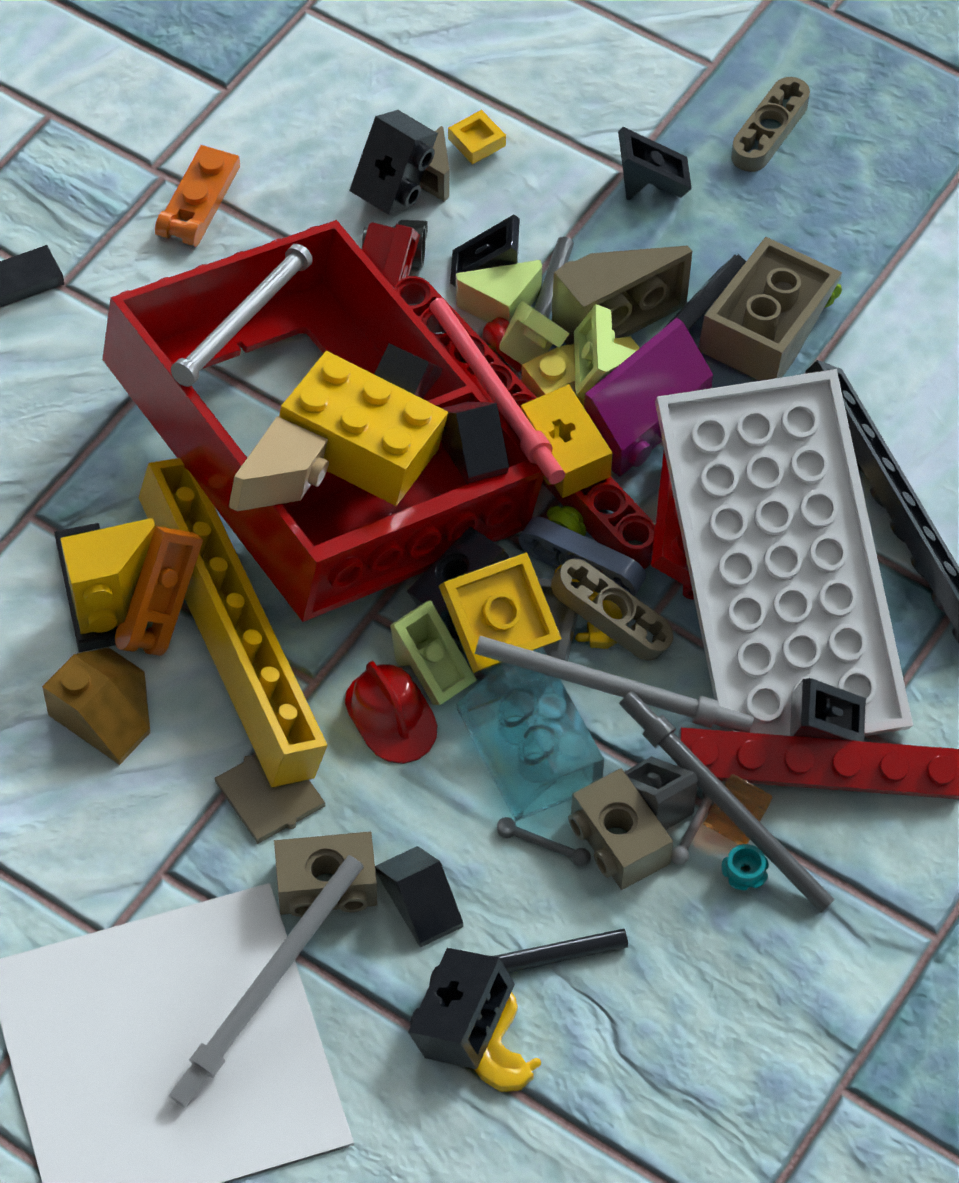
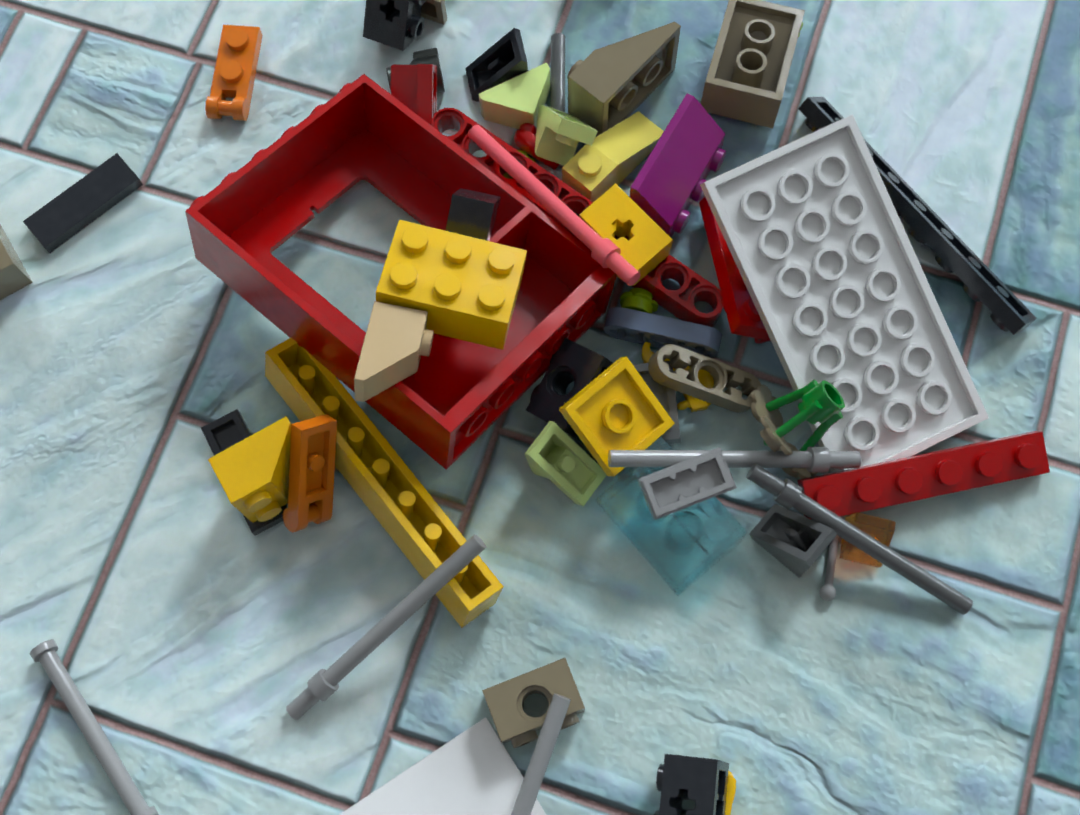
camera: 10 degrees left, 15 degrees up
pearl gold slope [42,647,150,765] -> none
light grey bar [171,244,312,387] -> none
dark tan piece [215,755,325,844] -> none
red piece [345,661,438,764] -> none
black slope [375,846,463,948] -> none
black slope [441,401,509,484] -> none
black bar [494,928,628,973] -> none
dark grey hinge [497,817,591,867] -> none
dark tan brick [568,768,673,890] -> none
yellowish green slope [574,304,636,399] -> none
black tile [663,254,746,330] -> none
teal plate [721,844,769,891] -> none
black slope [790,678,866,741] -> none
none -> light grey bar [286,534,486,720]
none -> light grey plate [637,447,737,521]
none -> green plant [751,379,845,479]

